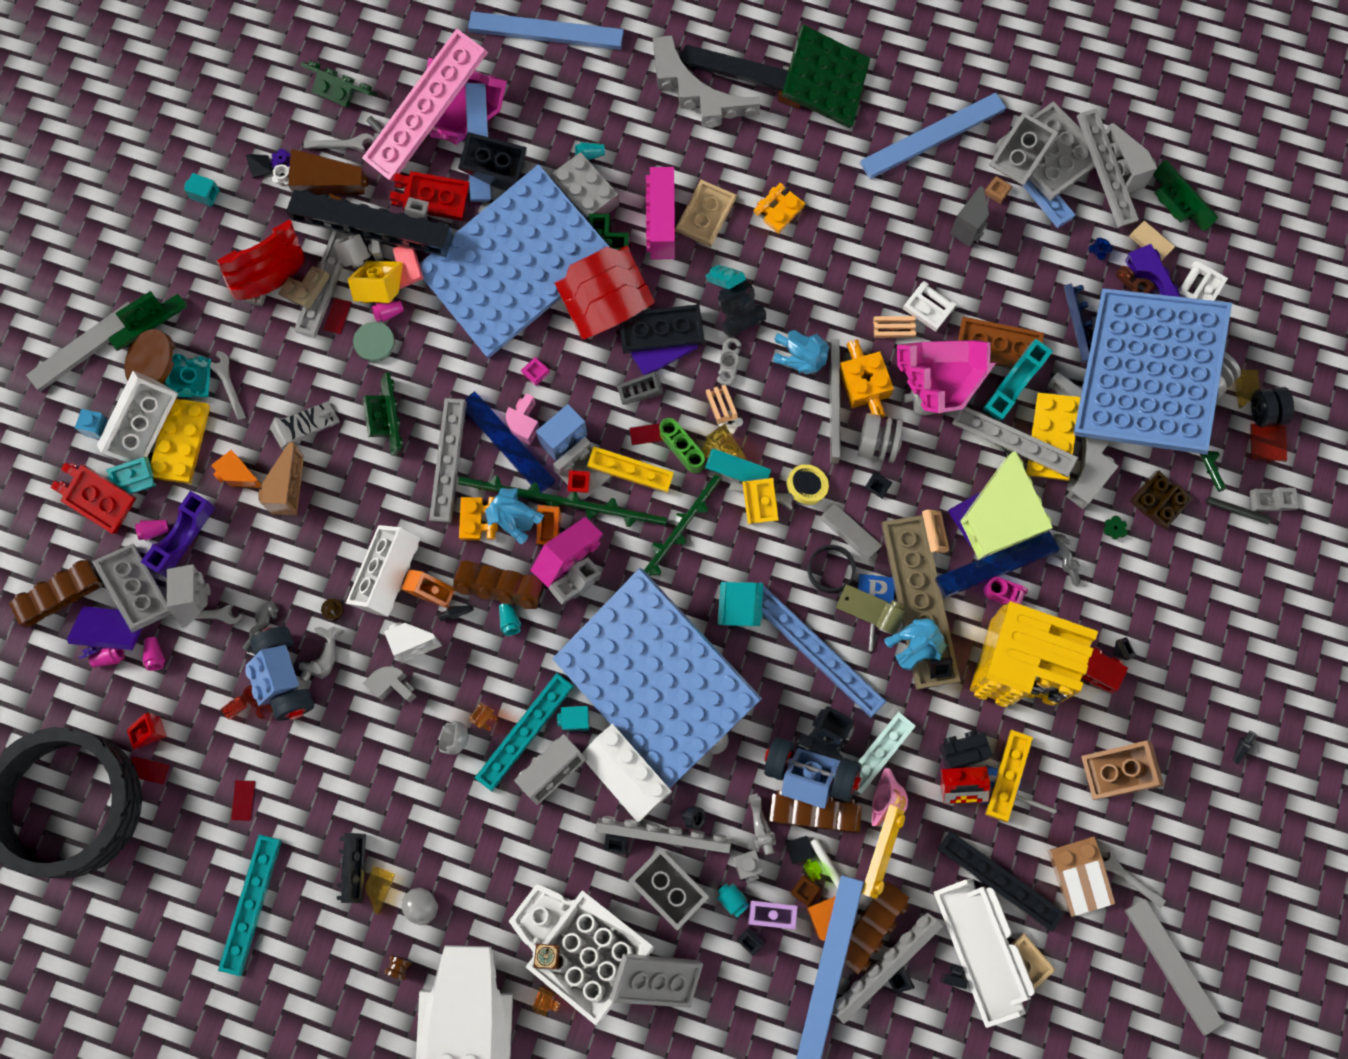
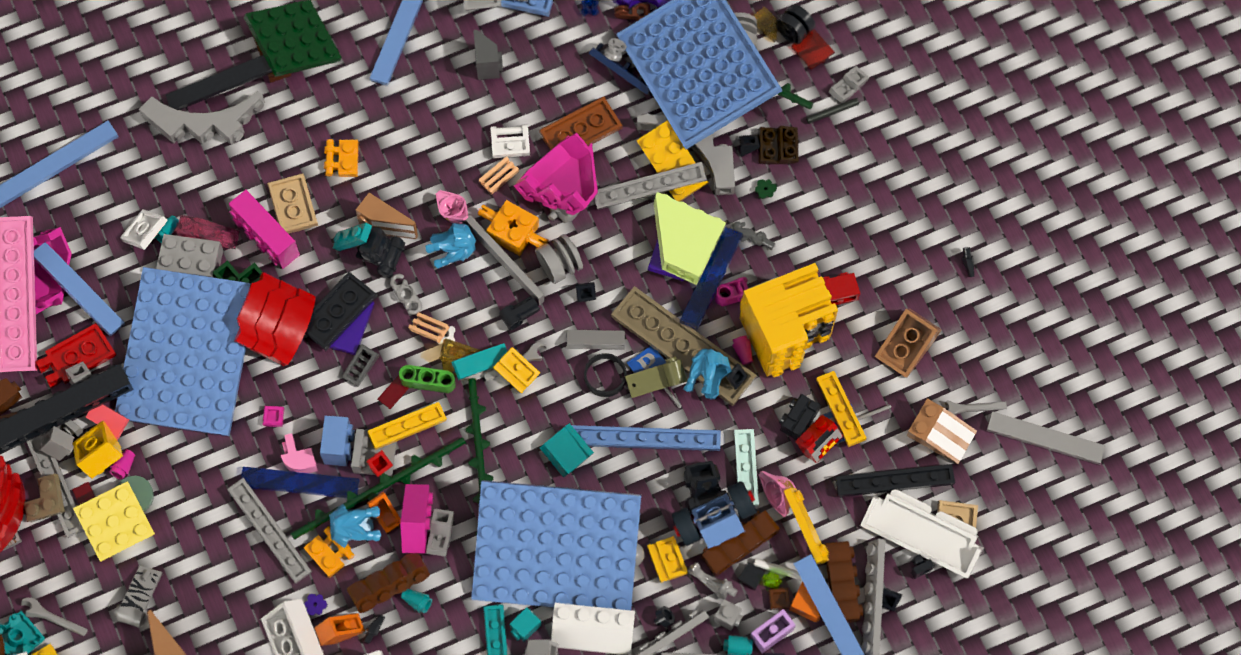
camera: 45 degrees left, 5 degrees down
dark green bracket [363,372,403,456] -> none
black slope [458,132,527,191] -> none
tile [786,464,829,505] -> none
light nougat tile [922,509,949,553] -> none
teal arch [982,339,1053,421] -> none
medium nougat tile [984,176,1013,204] -> none
black slope [1113,637,1136,660] -> none
none -> light yellow plate [73,481,155,562]
none -> white tile [120,209,168,250]
none -> clear pink slope [176,215,240,249]
none -> dark purple plant [304,594,327,616]
none -> medium nougat slope [356,193,418,239]
none -> bright pink hat [436,190,468,224]
none -> black piece [499,296,540,330]
none -> light grey wheel [604,38,626,61]
none -> yellow plate [647,536,688,583]
none -> dark pink cone [732,335,753,365]
none -> black slope [739,135,759,156]

